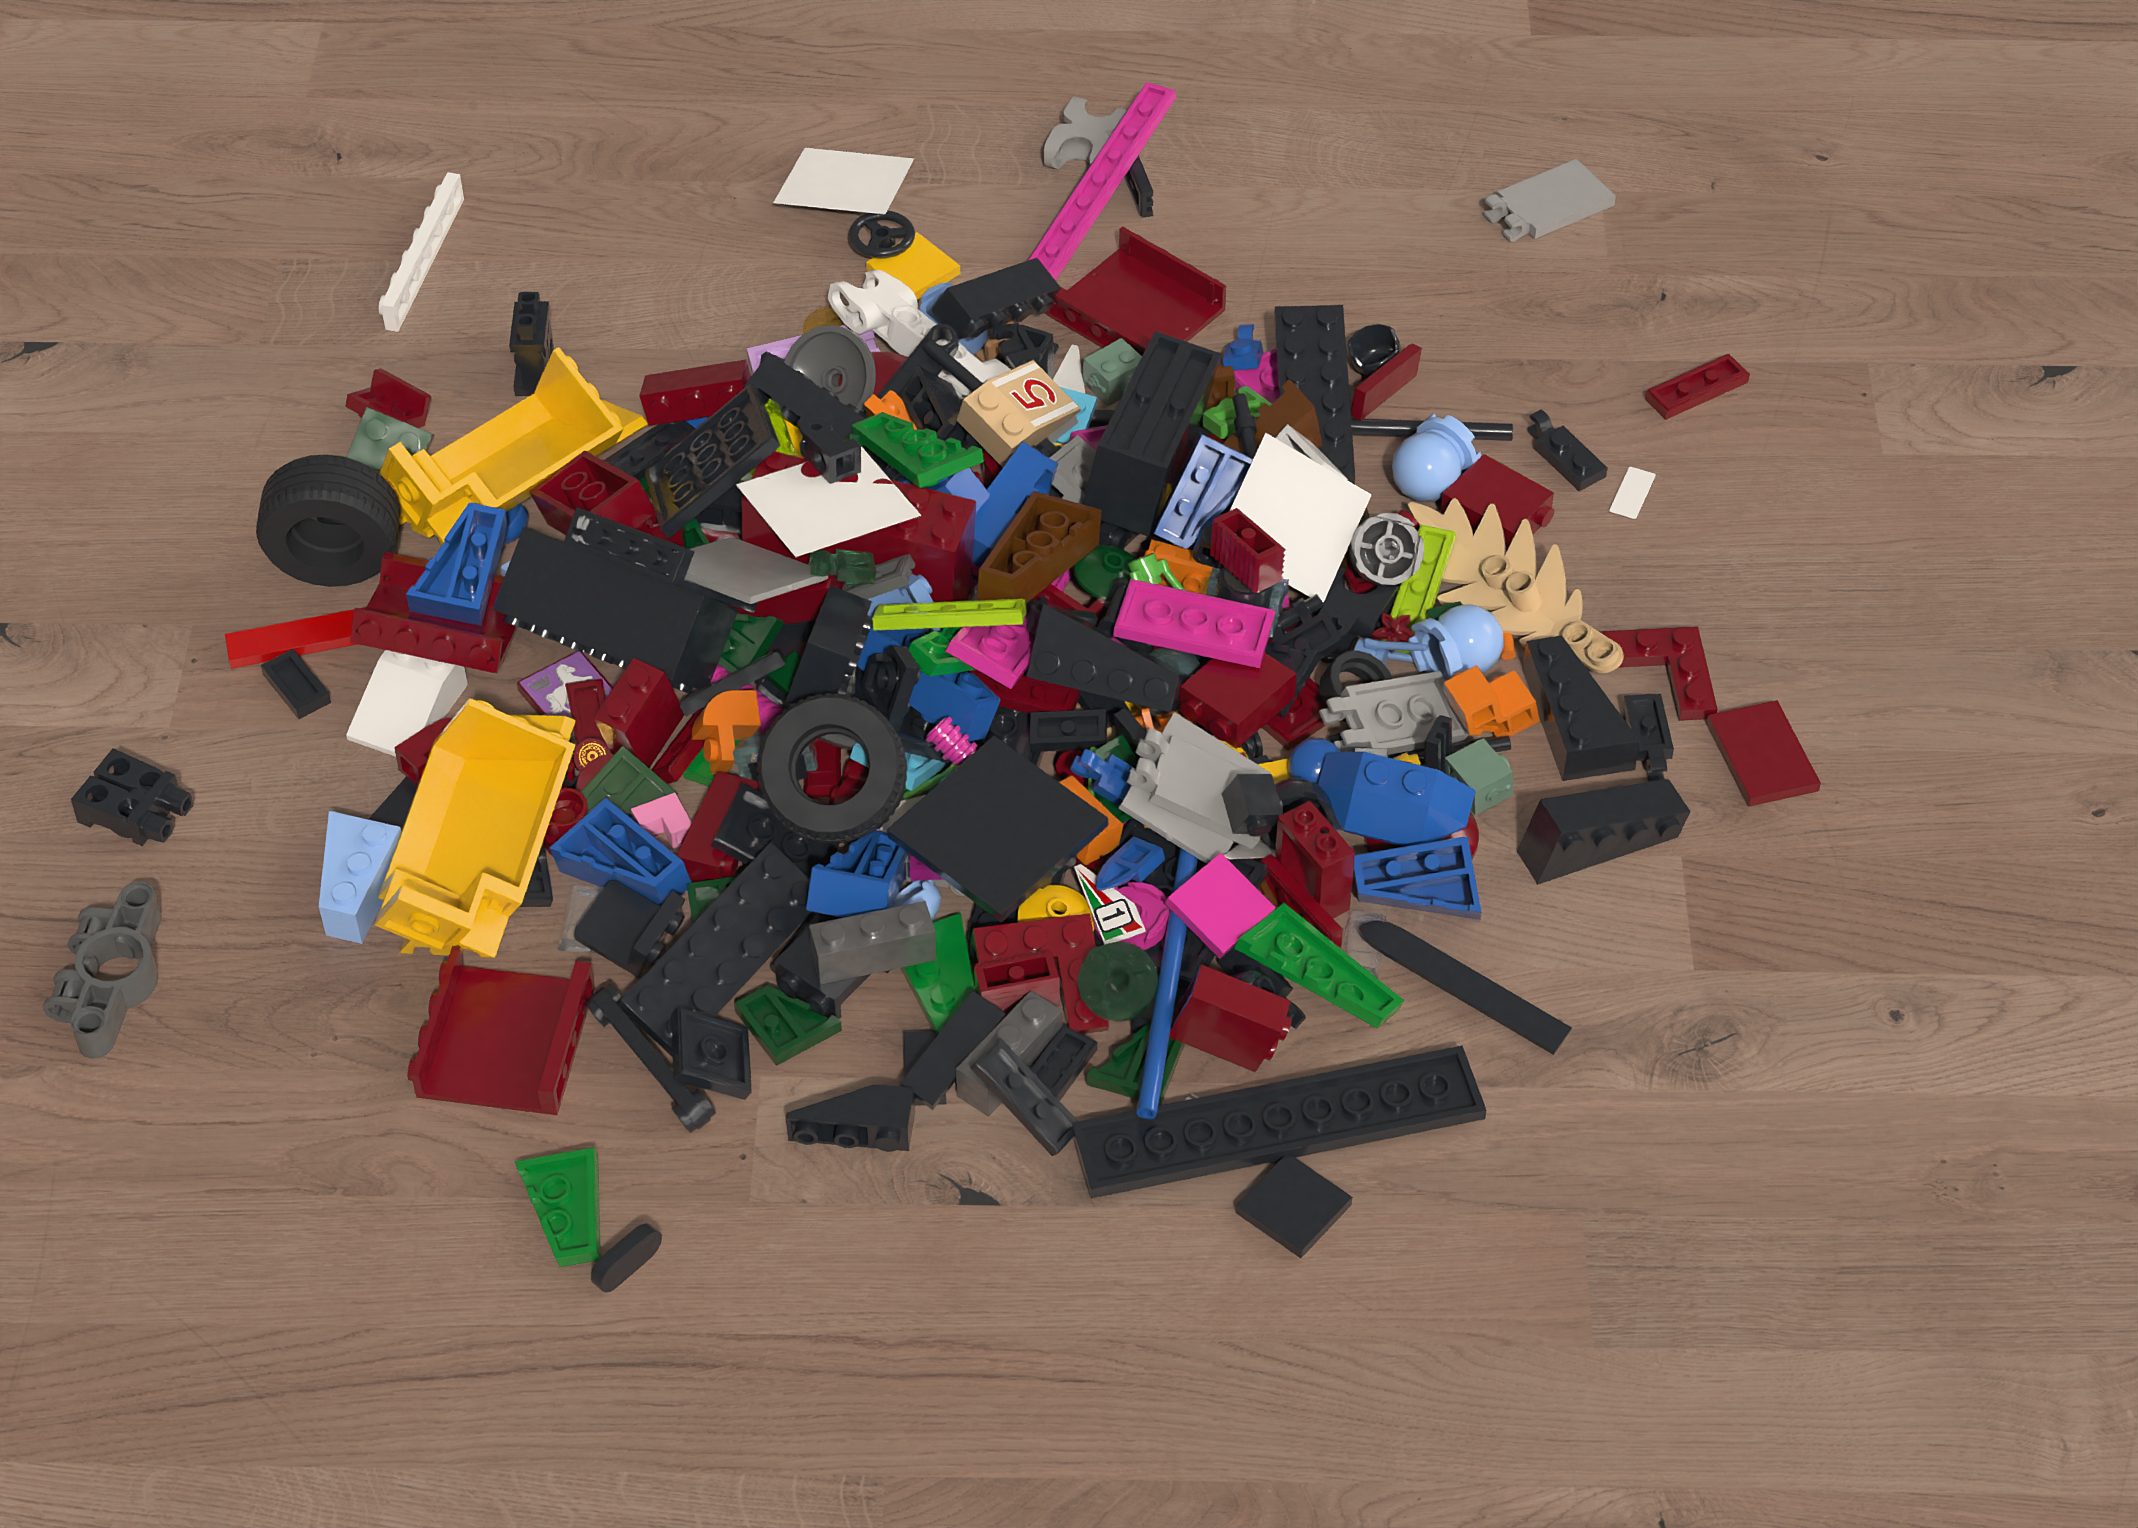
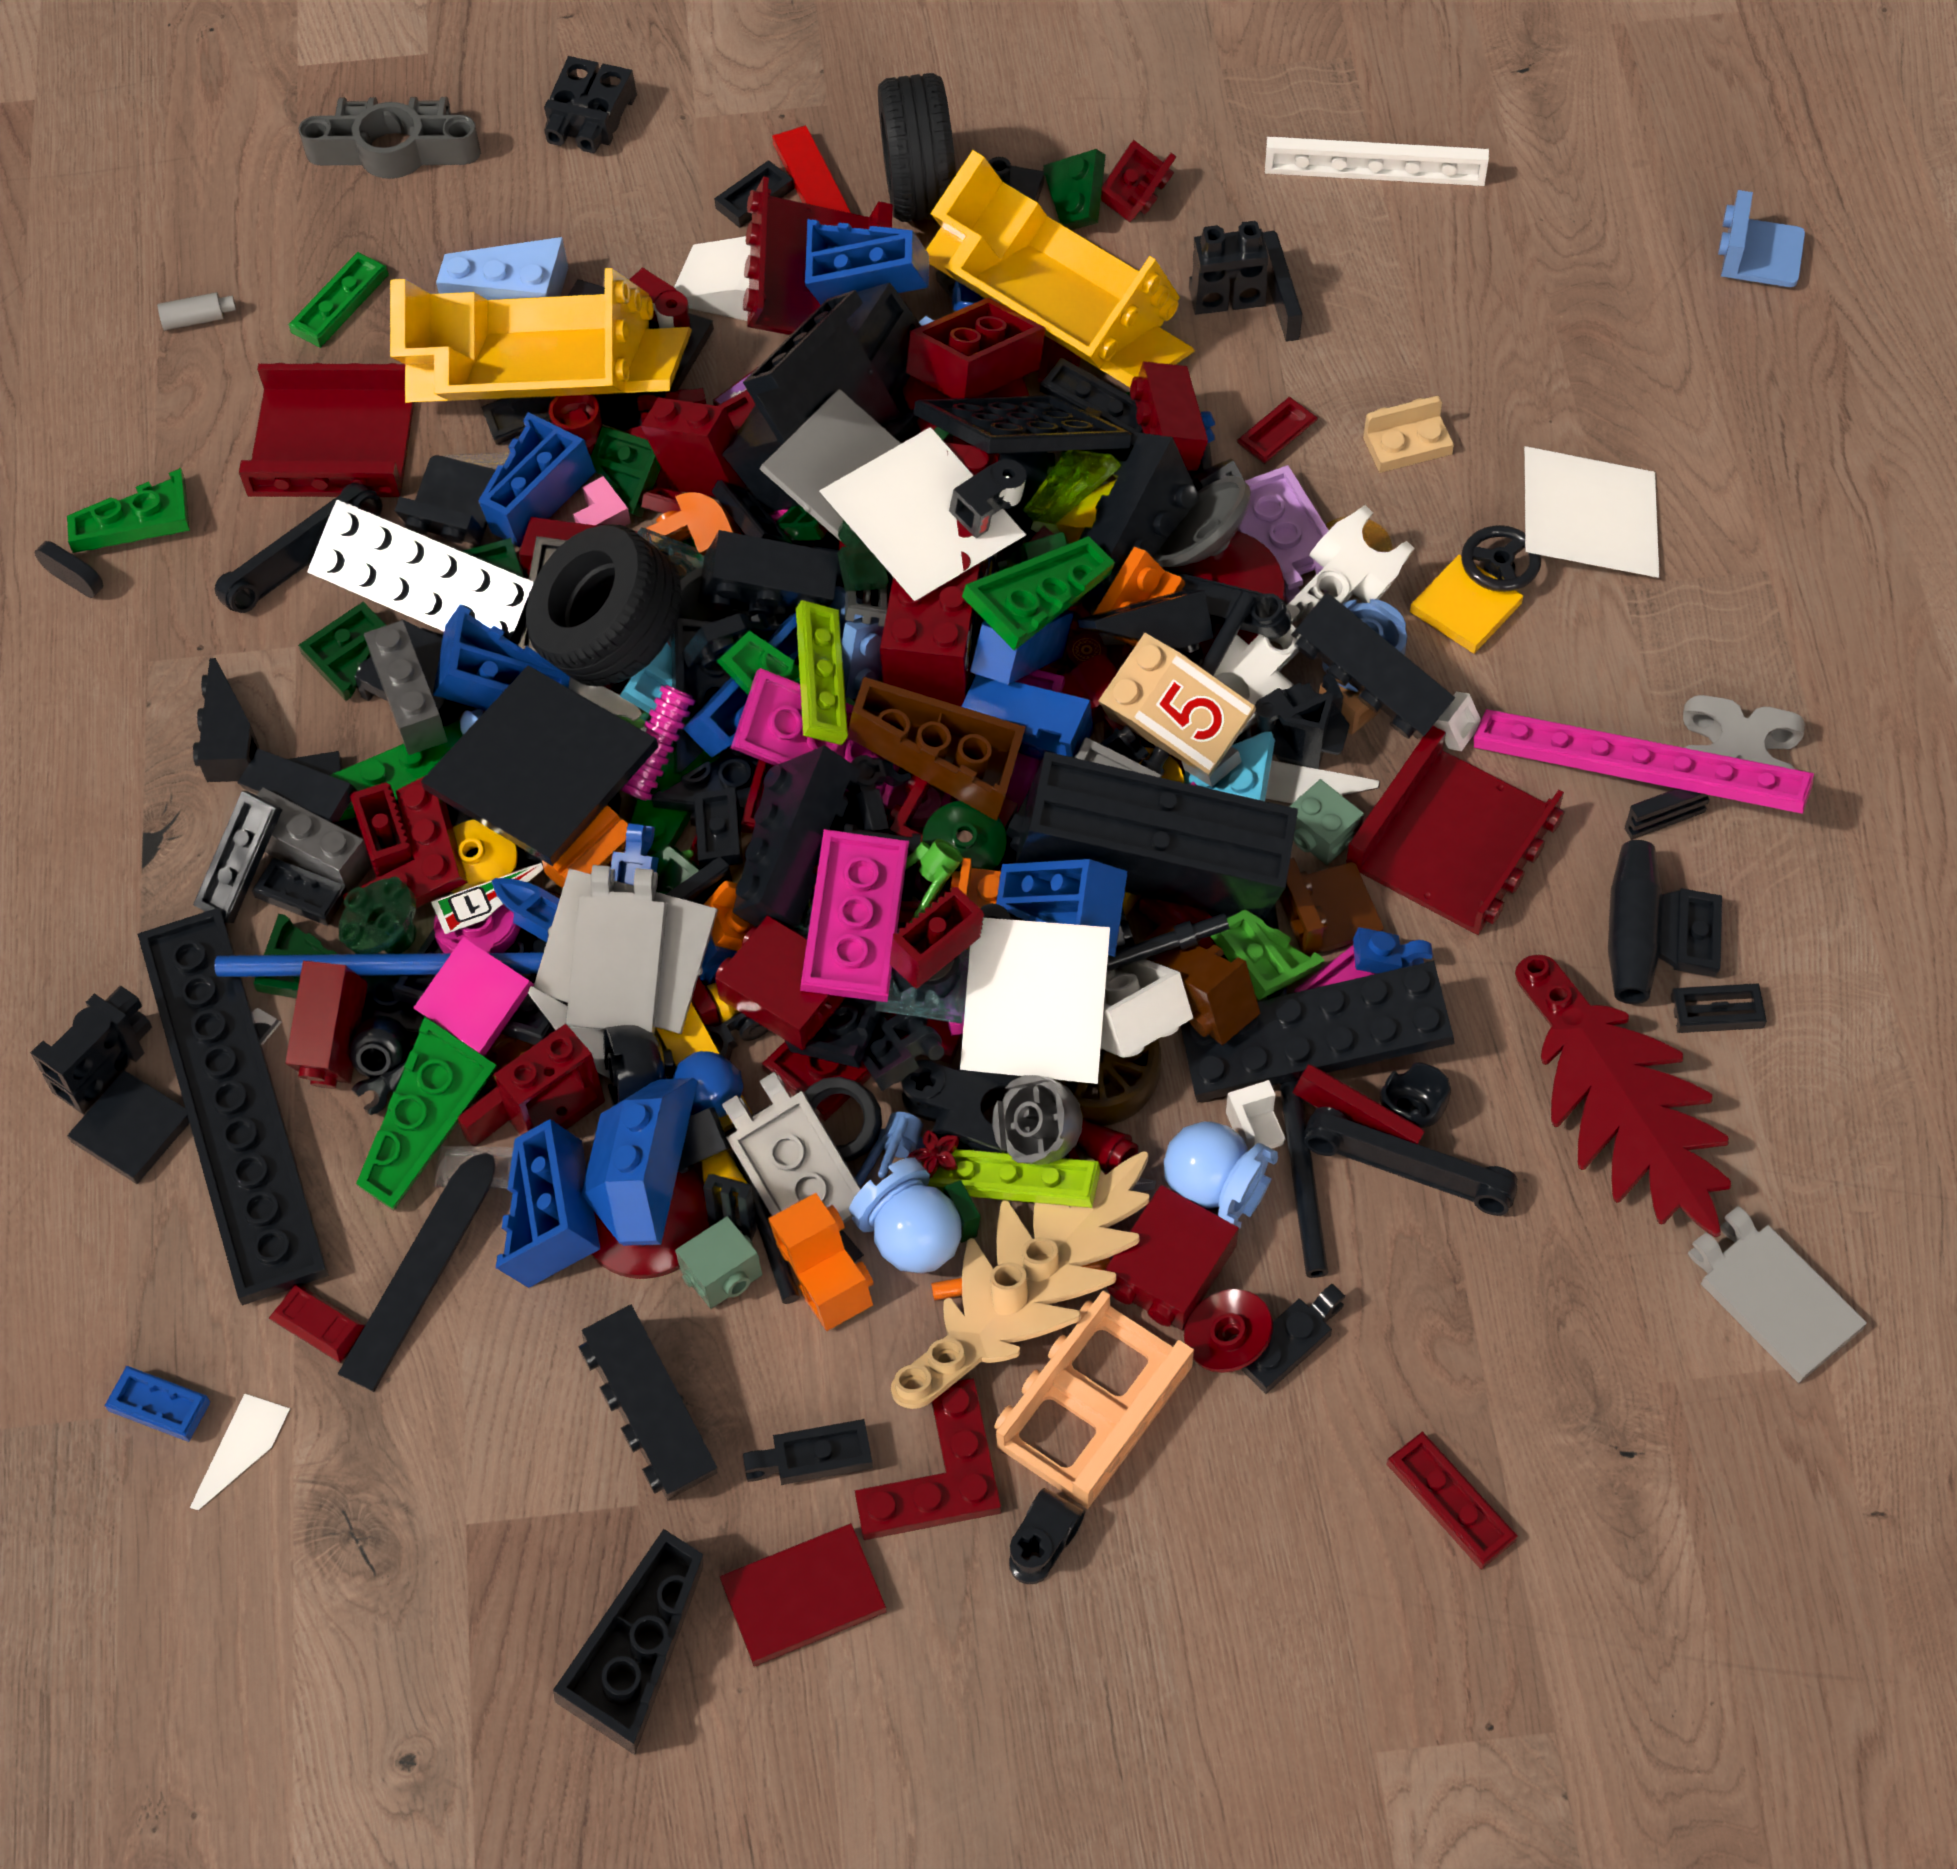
camera: 85 degrees right, 10 degrees up
black tile [671,1007,752,1100] -> none
black brick [1221,774,1283,837] -> none
black wedge [1522,636,1640,781] -> none
white sticker [1609,467,1656,519] -> none
none -> black hips [30,986,152,1115]
none -> blue plate [104,1366,211,1442]
none -> light grey cylinder [157,292,236,331]
none -> white sticker [190,1394,290,1510]
none -> dark red tile [269,1284,365,1363]
none -> green tile [288,252,389,348]
none -> black wedge [553,1529,703,1755]
none -> light nougat window [994,1291,1194,1509]
none -> black piece [1009,1487,1086,1584]
none -> dark red dish [1184,1289,1273,1373]
none -> white panel [1226,1080,1285,1150]
none -> dark red tile [1237,396,1318,464]
none -> black tile [1262,230,1302,342]
none -> black piece [1304,1107,1518,1216]
none -> tan bracket [1363,396,1454,473]
none -> dark red plant [1515,955,1731,1237]
none -> black plate [1608,840,1722,1004]
none -> black tile [1671,983,1767,1033]
none -> medium blue bracket [1718,190,1805,287]

